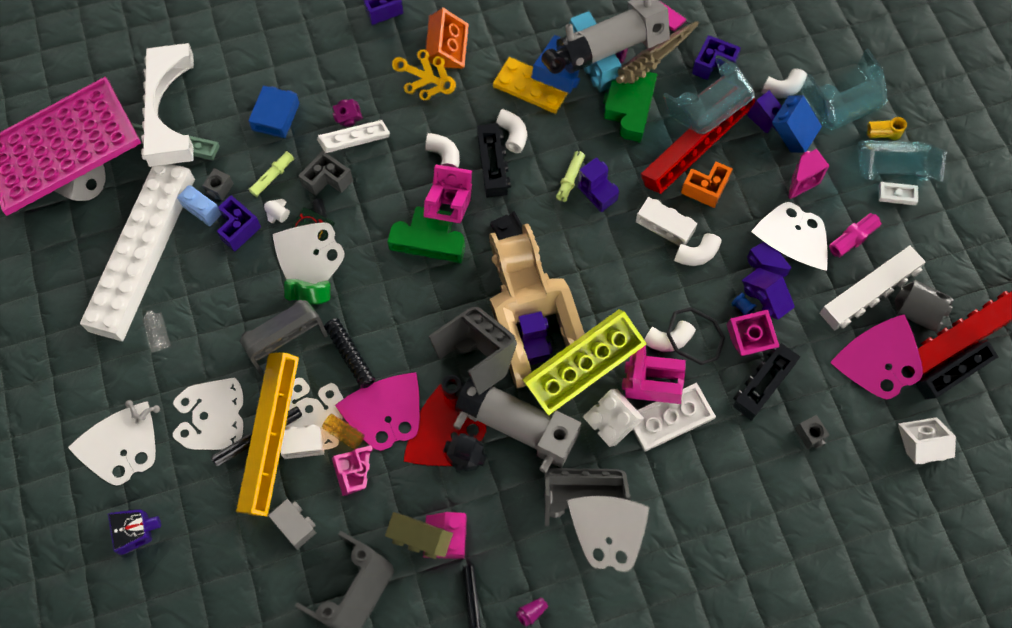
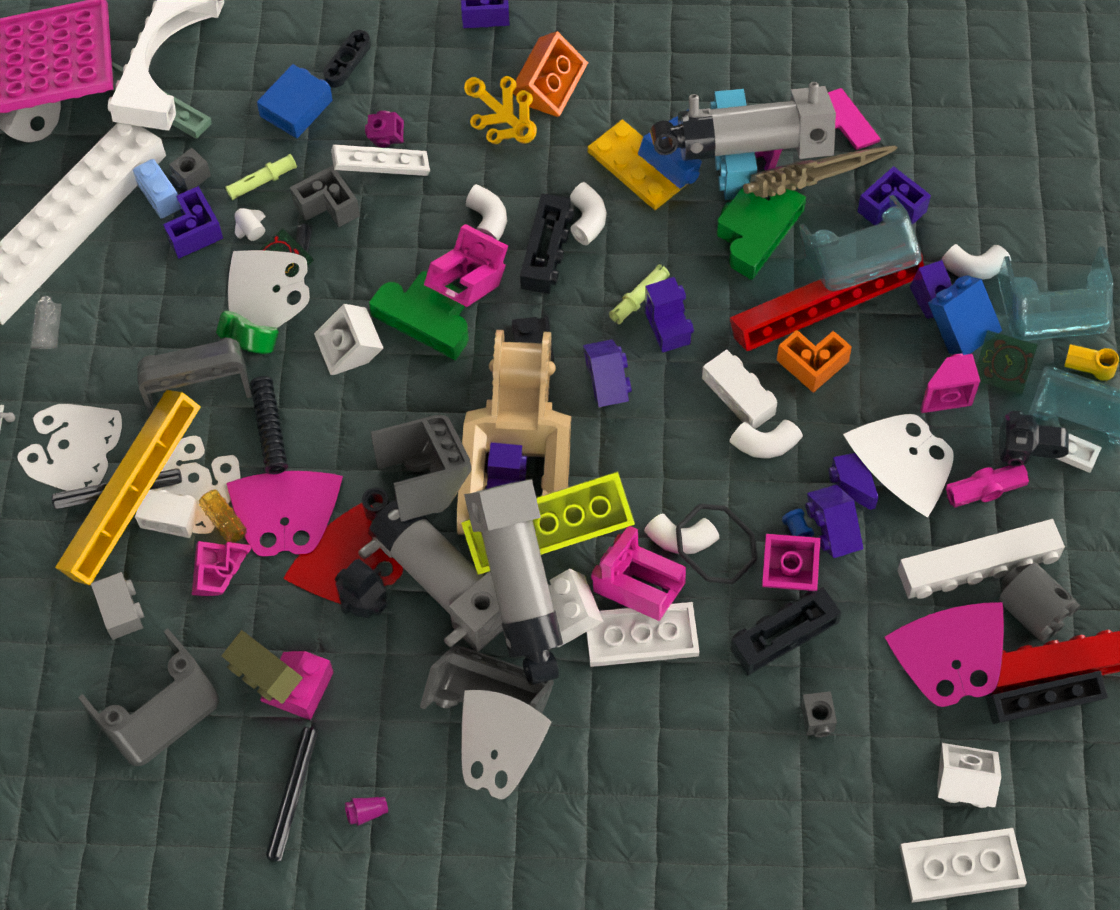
camera: 20 degrees right, 5 degrees down
none -> white slope [314,304,383,375]
none -> black beam [323,30,371,88]
none -> light grey piece [464,479,563,686]
none -> dark purple brick [583,339,632,407]
none -> white plate [900,828,1027,903]
none -> clear green tile [976,330,1038,394]
none -> black piece [999,411,1069,467]

